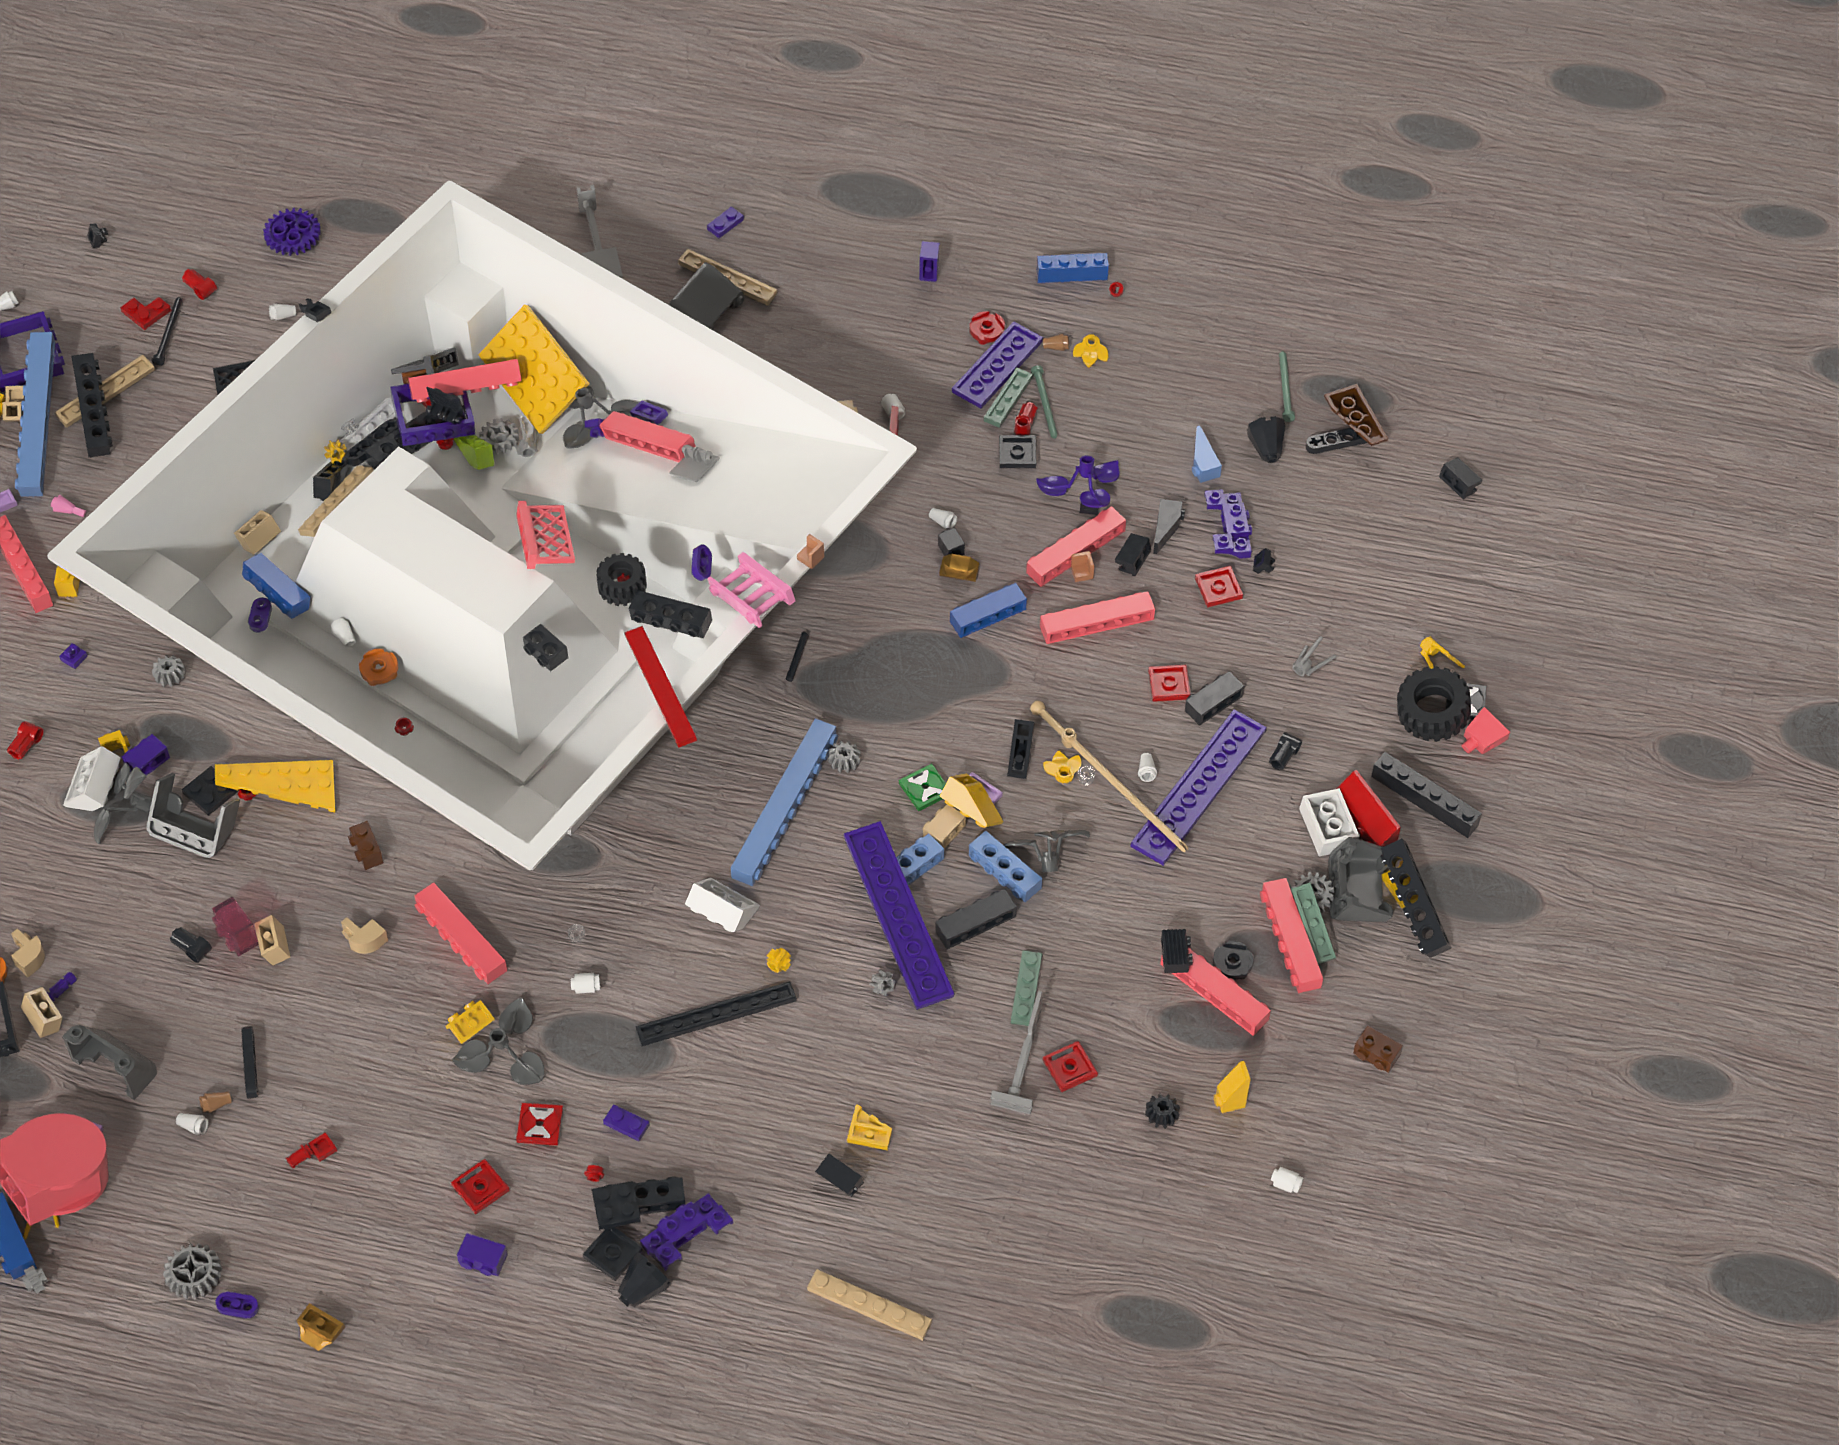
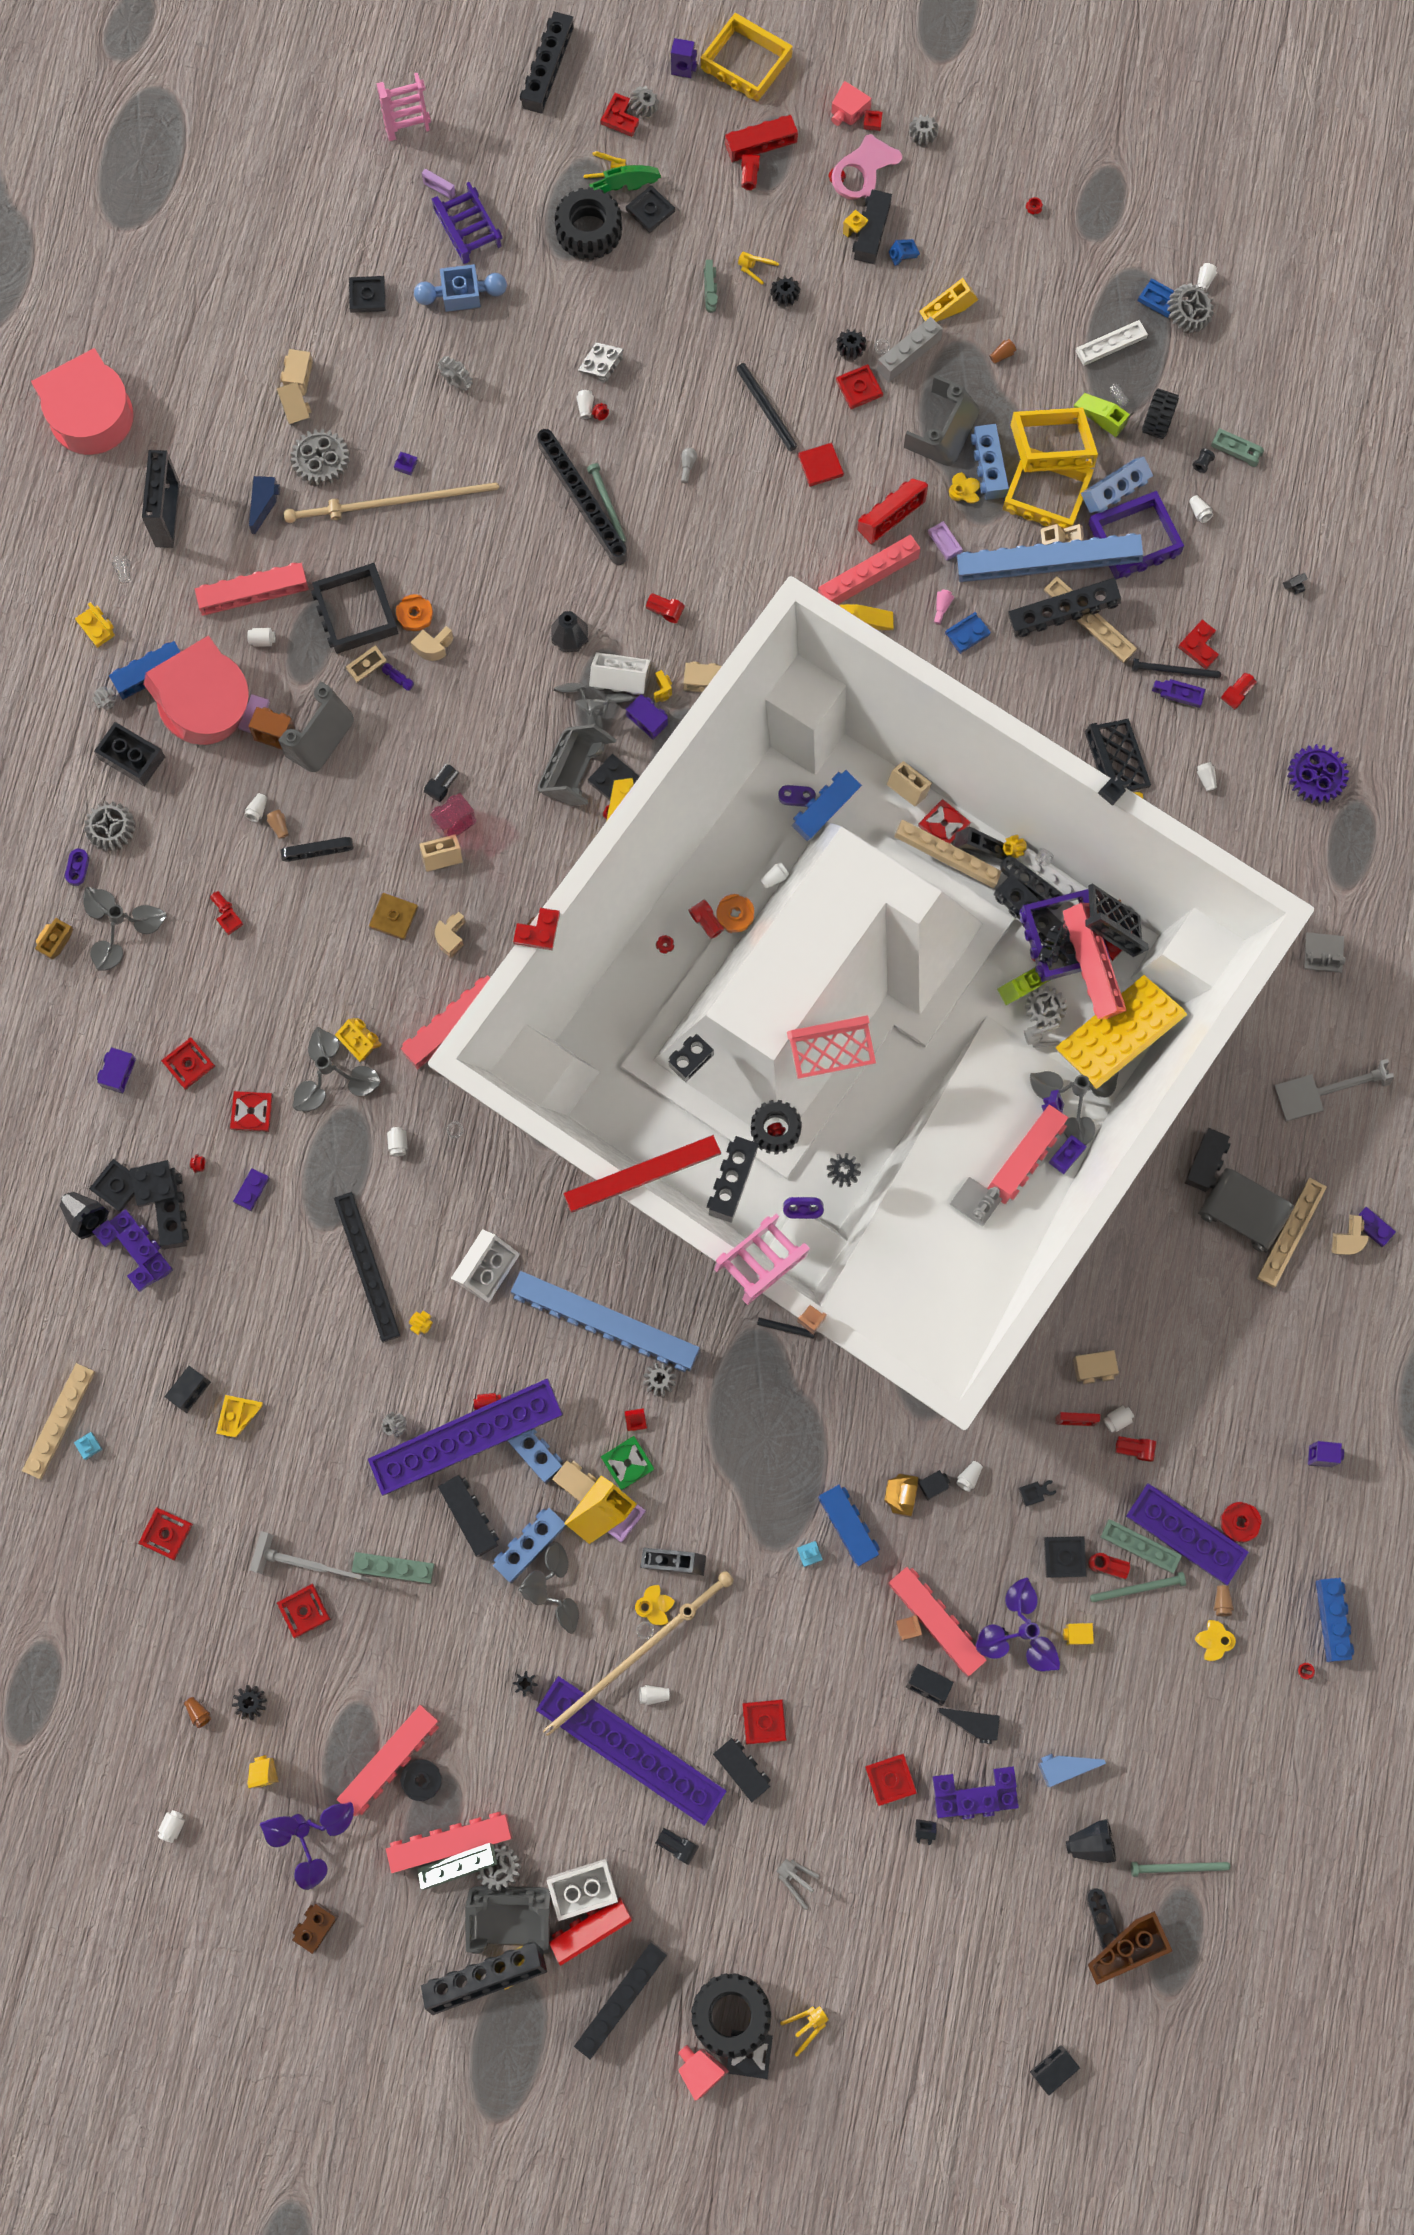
camera: 90 degrees right, 20 degrees up
coral brick [1040,591,1155,644] -> none
black brick [1161,929,1193,973] -> none
none -> medium azure tile [74,1432,102,1460]
none -> dark grey plant [83,887,166,971]
none -> black brick [94,722,165,787]
none -> red piece [138,1507,193,1561]
none -> dark orange cone [184,1697,211,1728]
none -> dark orange brick [248,707,296,750]
none -> dark purple plant [260,1802,354,1890]
none -> pearl gold plate [369,893,418,940]
none -> red brick [473,1393,501,1411]
none -> black gear [512,1671,538,1697]
none -> red plate [513,908,560,951]
none -> black cone [551,611,588,652]
none -> red plate [624,1408,647,1432]
none -> tan brick [684,662,722,692]
none -> red piece [688,899,724,939]
none -> medium azure tile [797,1541,823,1567]
none -> black gear [827,1153,861,1188]
none -> red piece [918,799,971,844]
none -> blue plate [945,612,991,654]
none -> black plate [1018,1480,1056,1507]
none -> yellow brick [1063,1623,1094,1645]
none -> red piece [1115,1436,1156,1462]
none -> dark purple hinge [1152,679,1206,708]
none -> tan brick [1332,1214,1368,1255]

